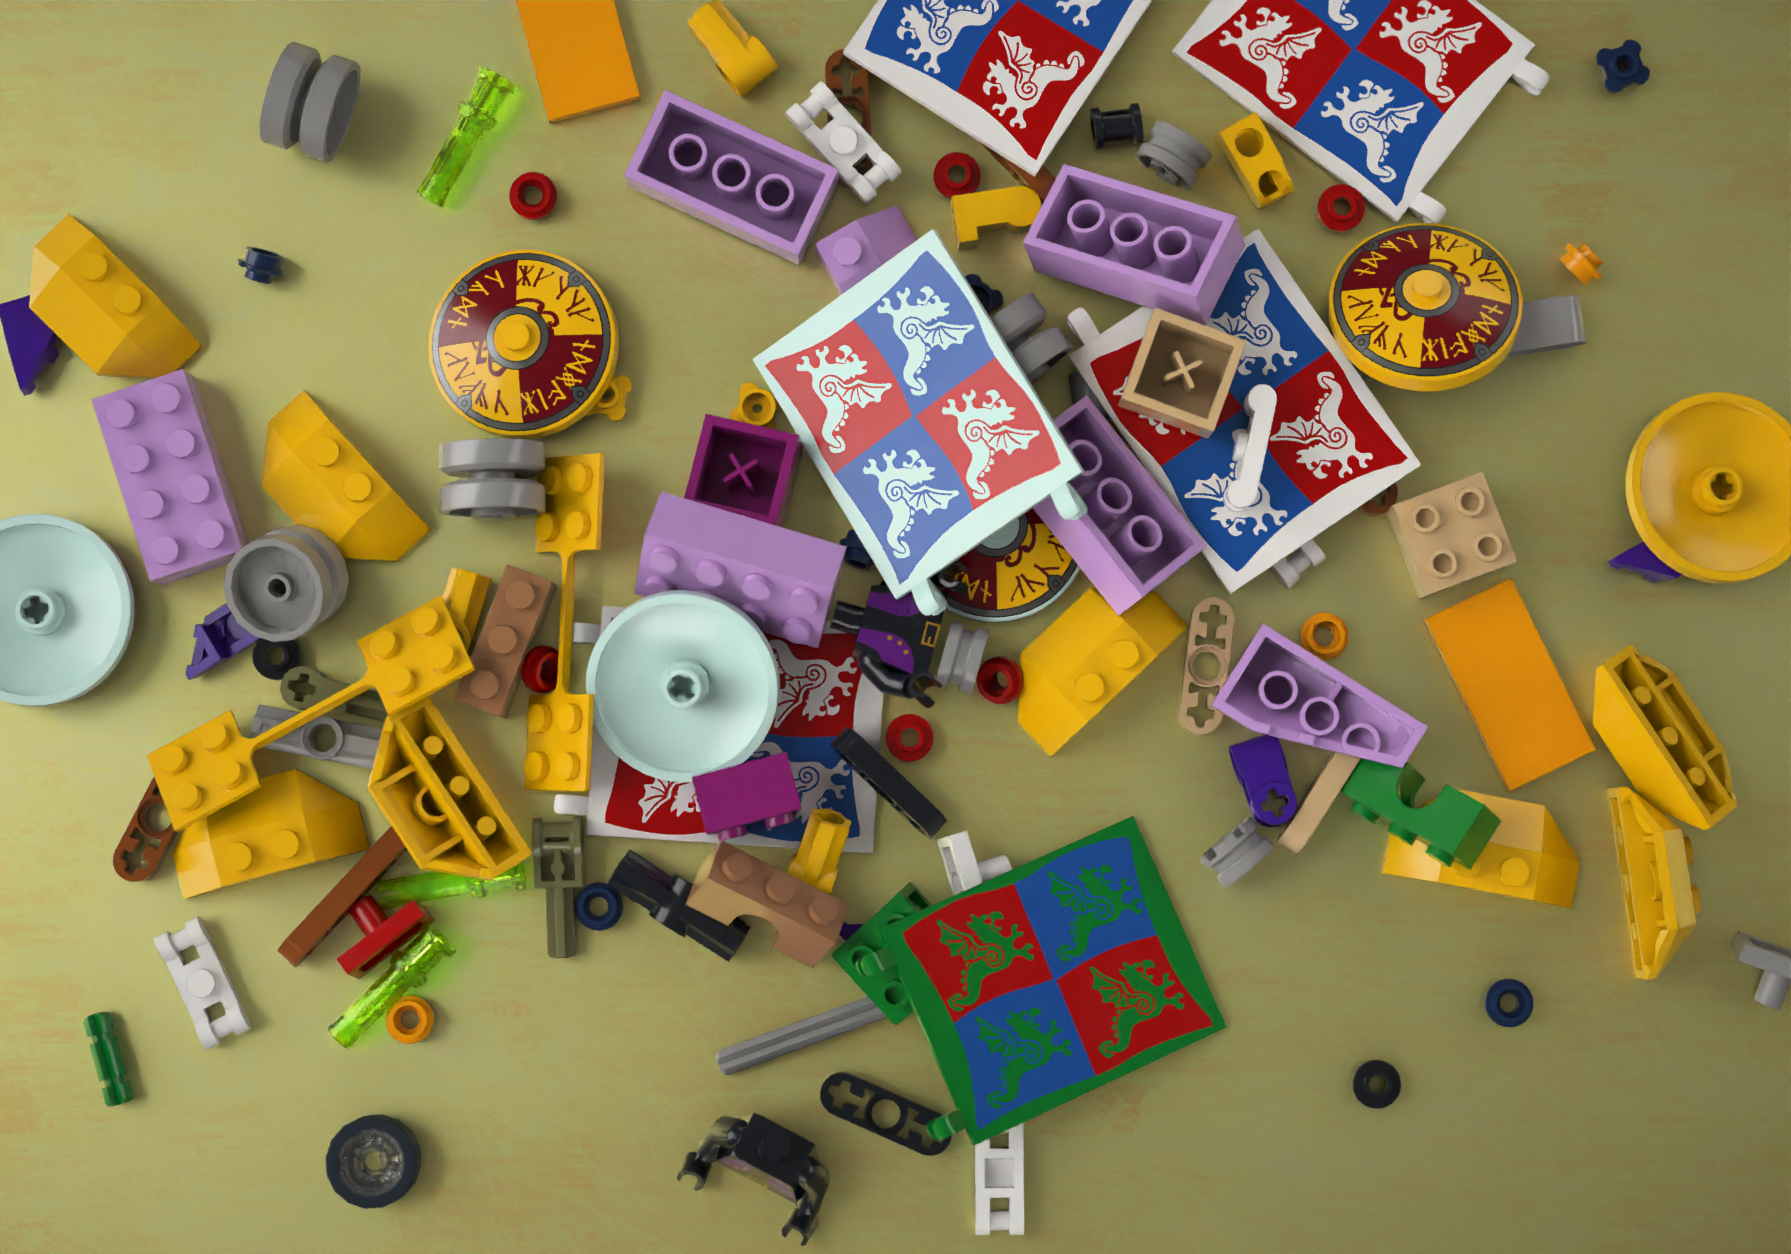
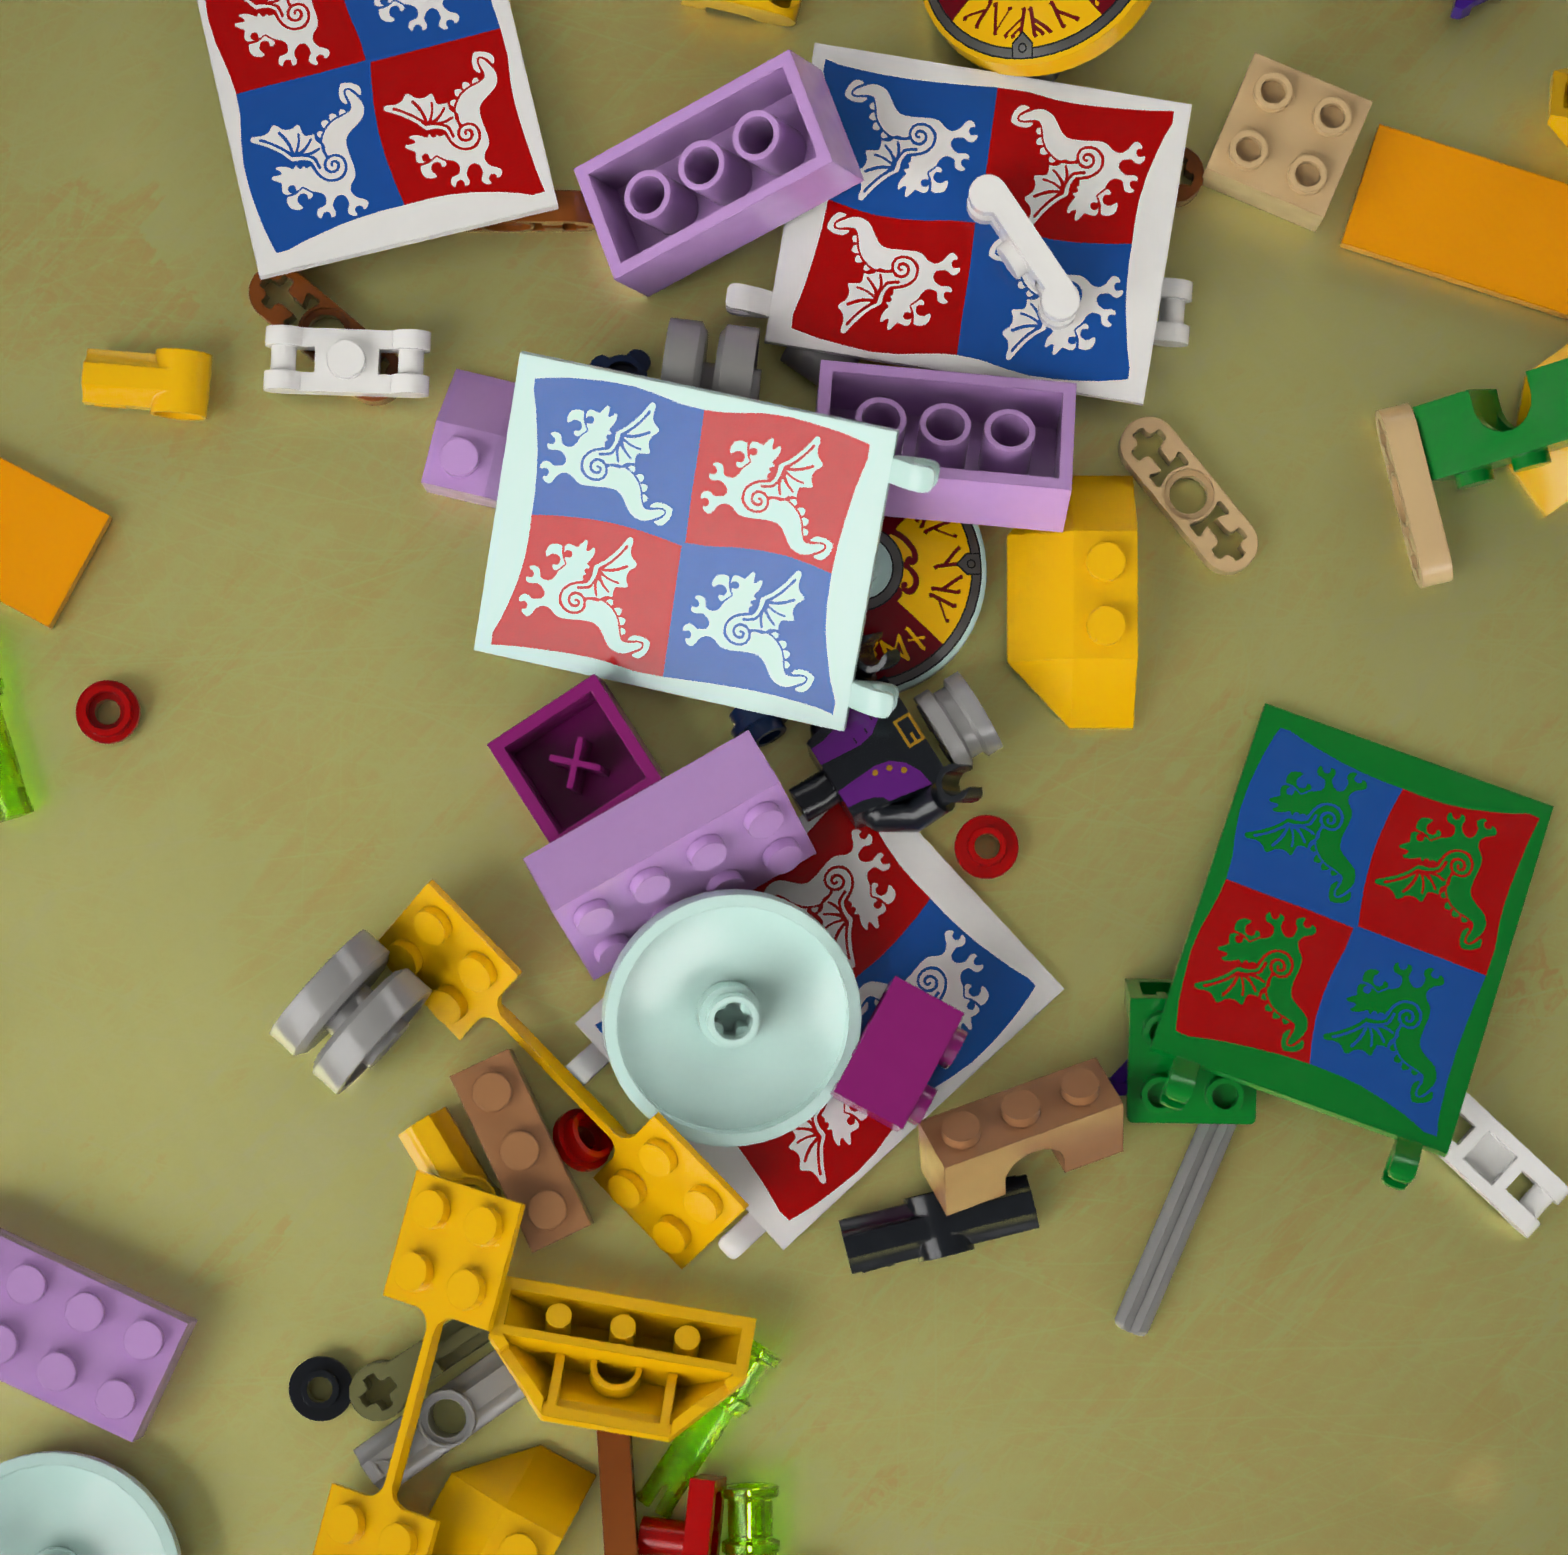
camera: 45 degrees left, 0 degrees up
dark purple slope [185,603,260,680] -> none
light grey wheel [224,524,349,642] -> none
yellow wedge [261,390,432,562] -> none
dish [429,250,619,439] -> none
olive connector [532,816,585,958] -> none
dark blue plate [575,883,623,931] -> none
yellow plate [586,375,632,421] -> none
lavender brick [624,90,839,265] -> none
black torso [677,1112,830,1246] -> none
yellow plate [731,382,781,429] -> none
yellow piece [787,808,852,895] -> none
black beam [820,1072,952,1156] -> none
black beam [830,727,947,839] -> none
red plate [933,152,981,199] -> none
white tile [937,831,1012,896] -> none
yellow leg [950,186,1041,250] -> none
red plate [977,656,1024,704] -> none
black bush [1090,103,1144,151] -> none
tan brick [1118,307,1247,439] -> none
light grey wheel [1136,121,1212,190] -> none
light grey wheel [1199,817,1275,889] -> none
lavender wedge [1211,623,1428,768] -> none
dark purple piece [1228,735,1297,828] -> none
light orange plate [1300,612,1349,660] -> none

